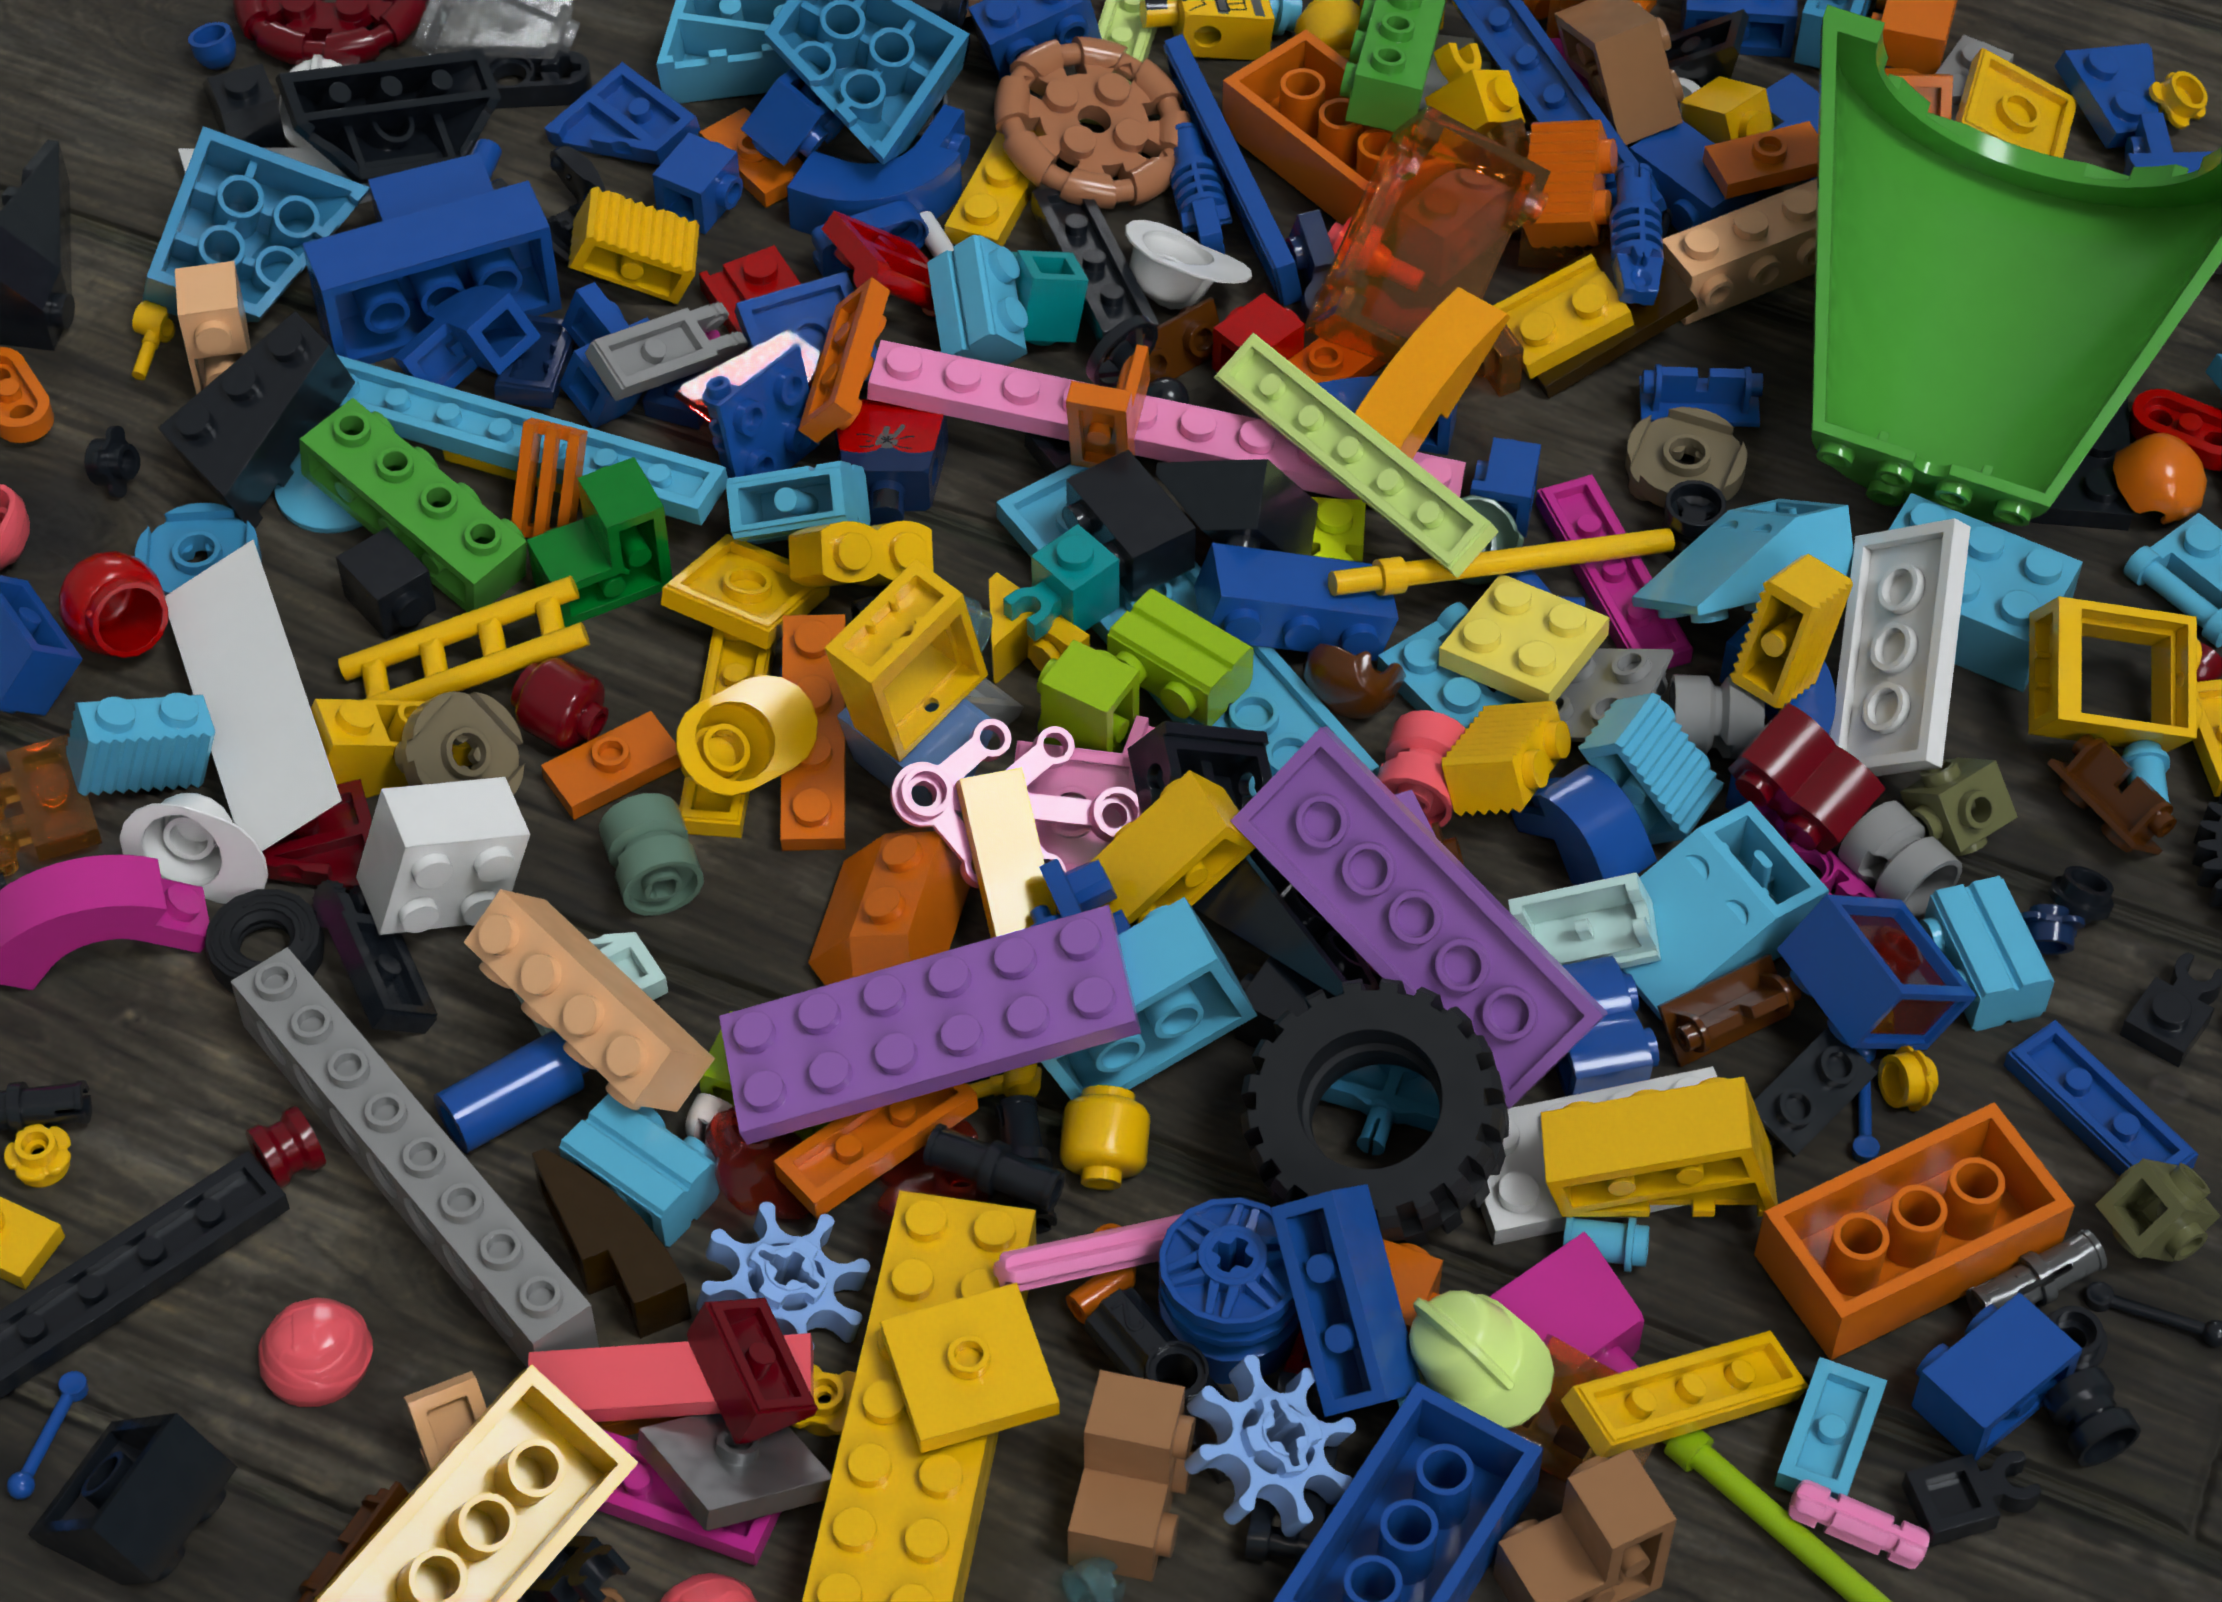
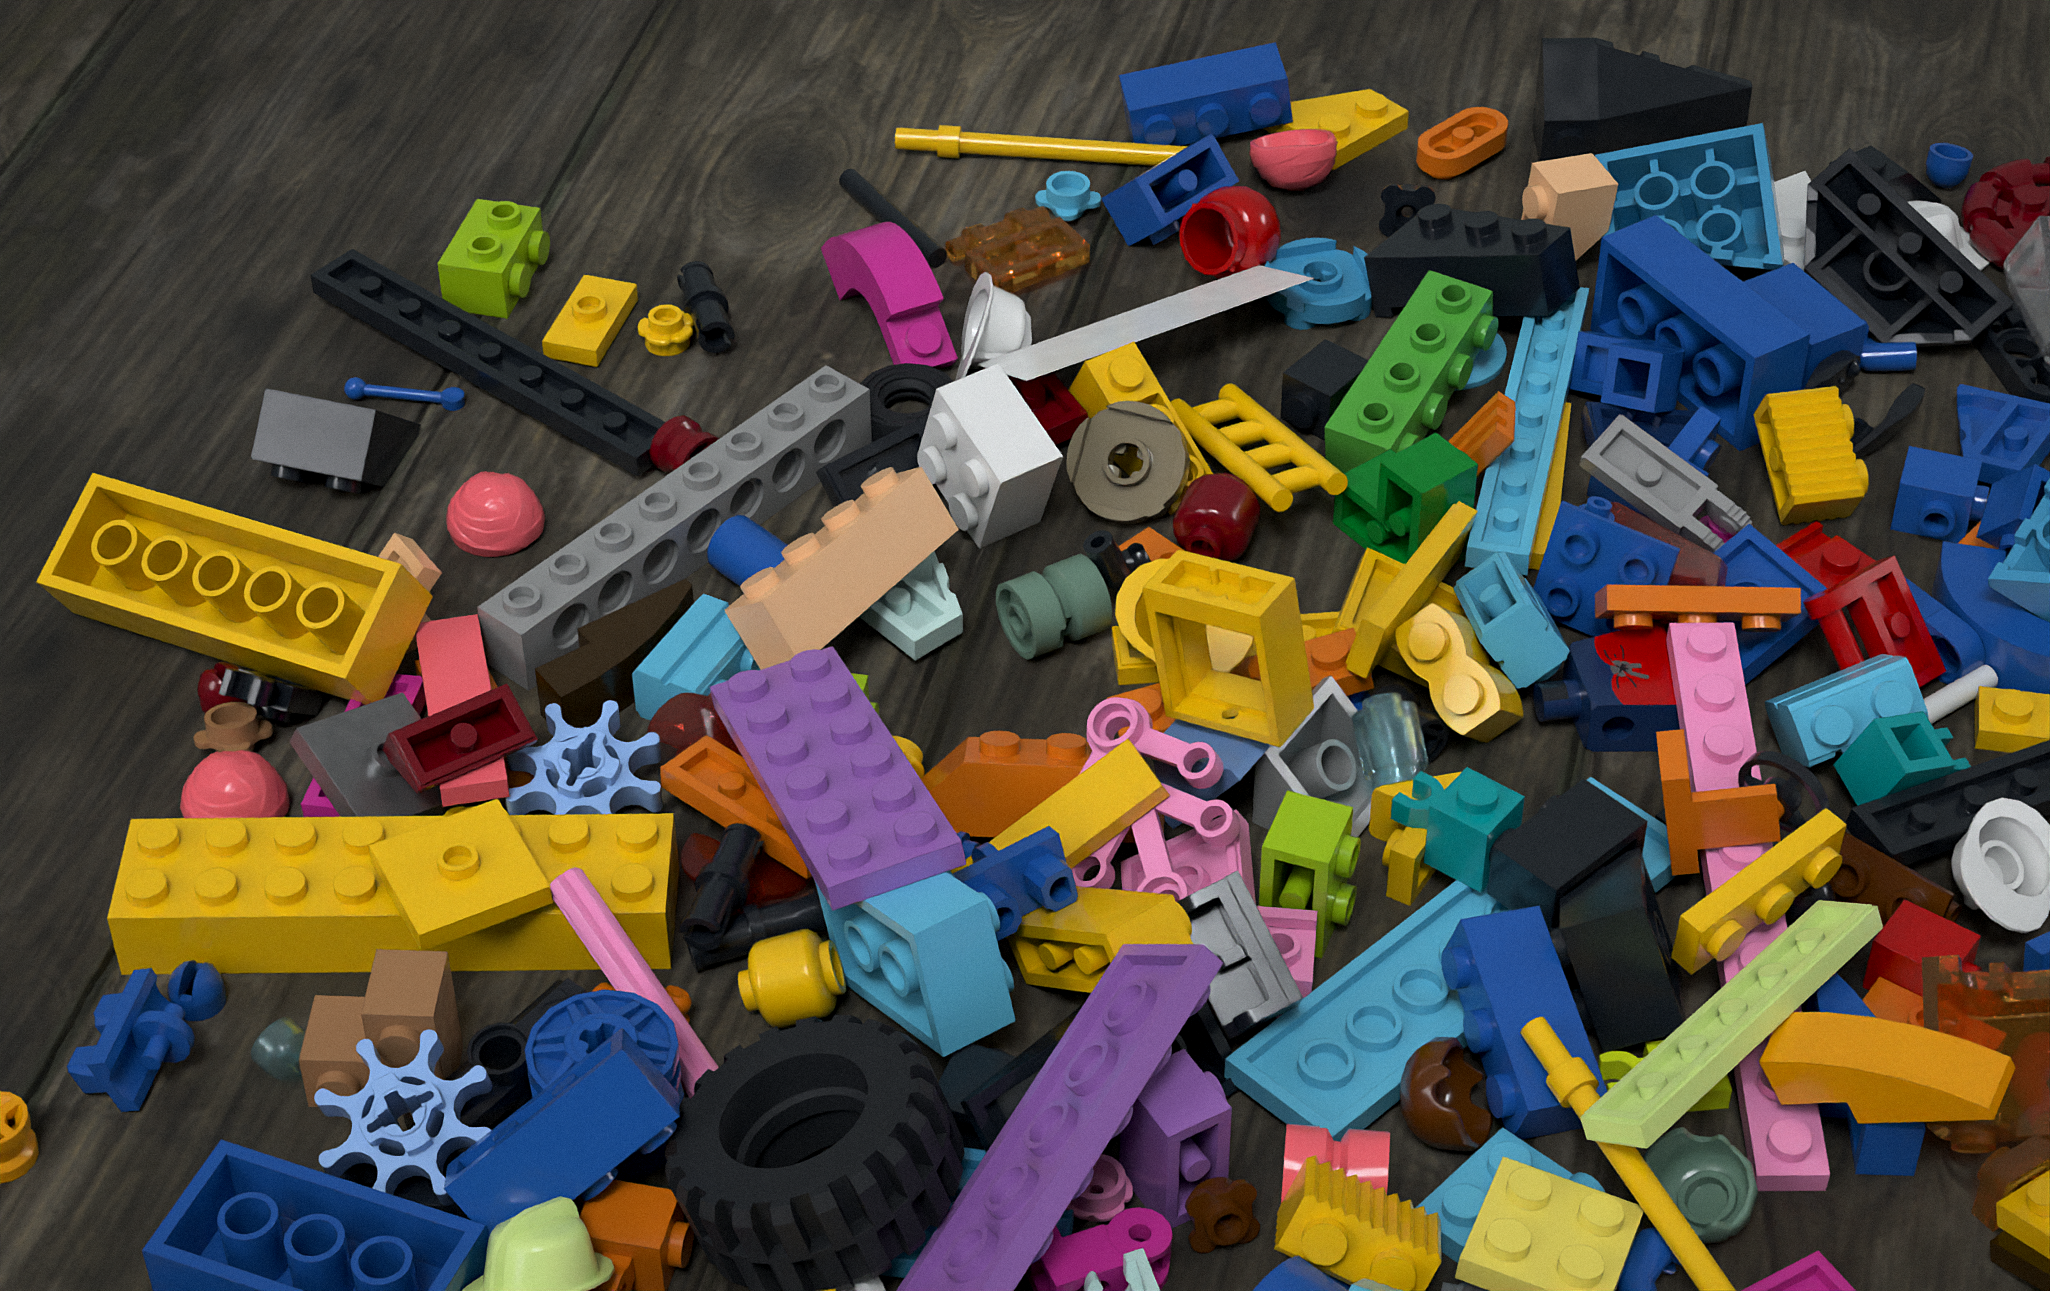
camera: 80 degrees right, 10 degrees down
medium azure brick [66,693,215,797] -> none
lime brick [1107,588,1254,726] -> none
blue brick [1470,437,1541,538] -> none
none -> black arm [1083,530,1151,590]
none -> yellow tile [1345,501,1478,679]
none -> yellow plate [1671,808,1847,975]

